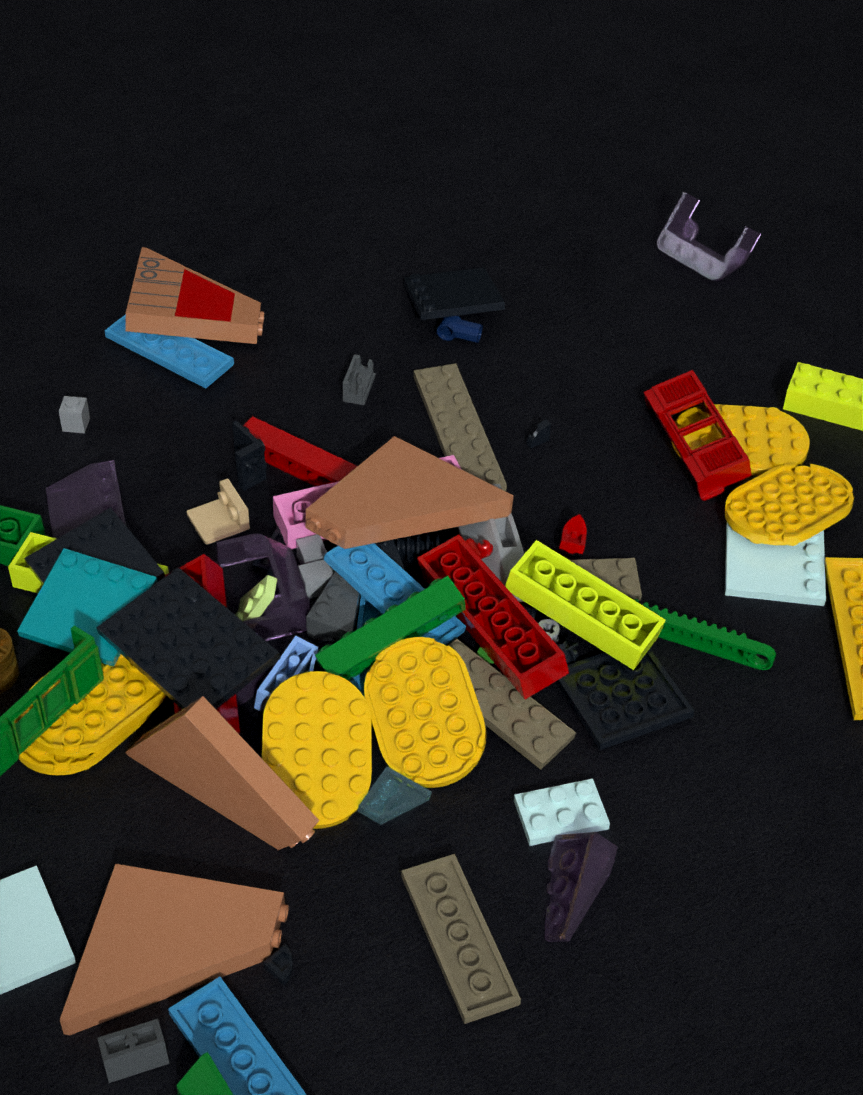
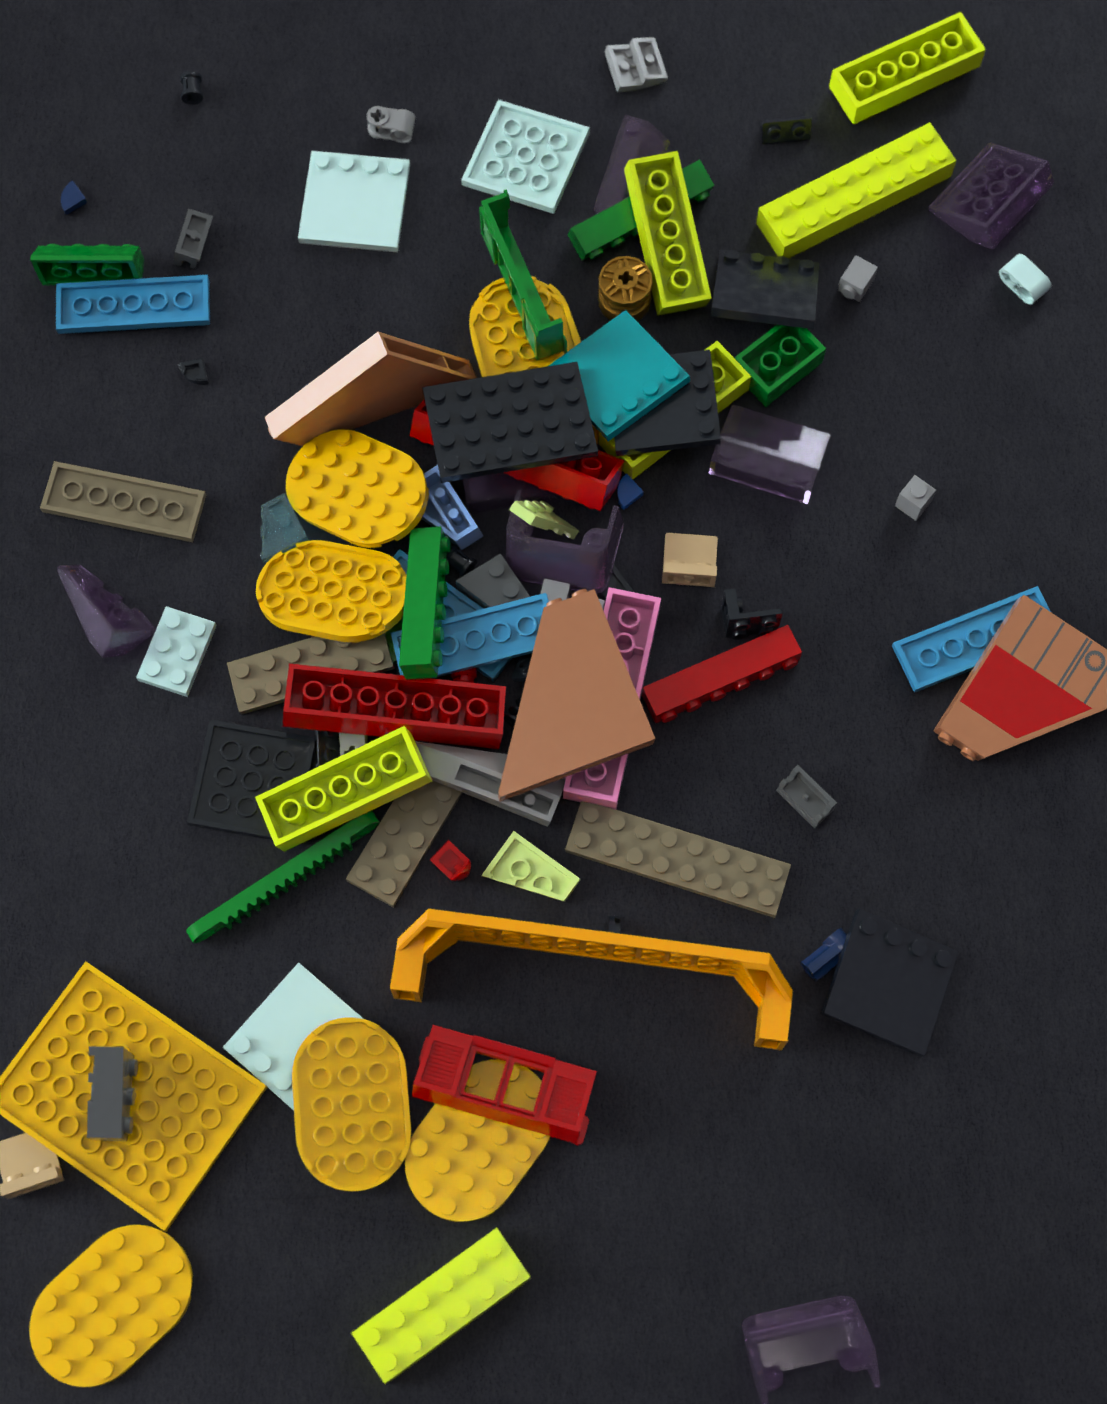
camera: 125 degrees right, 25 degrees up
nougat slope [60,864,289,1035] -> none
red arm [466,538,493,559] -> none
none -> light orange arch [390,909,793,1050]
none -> yellowish green wing [481,831,581,902]

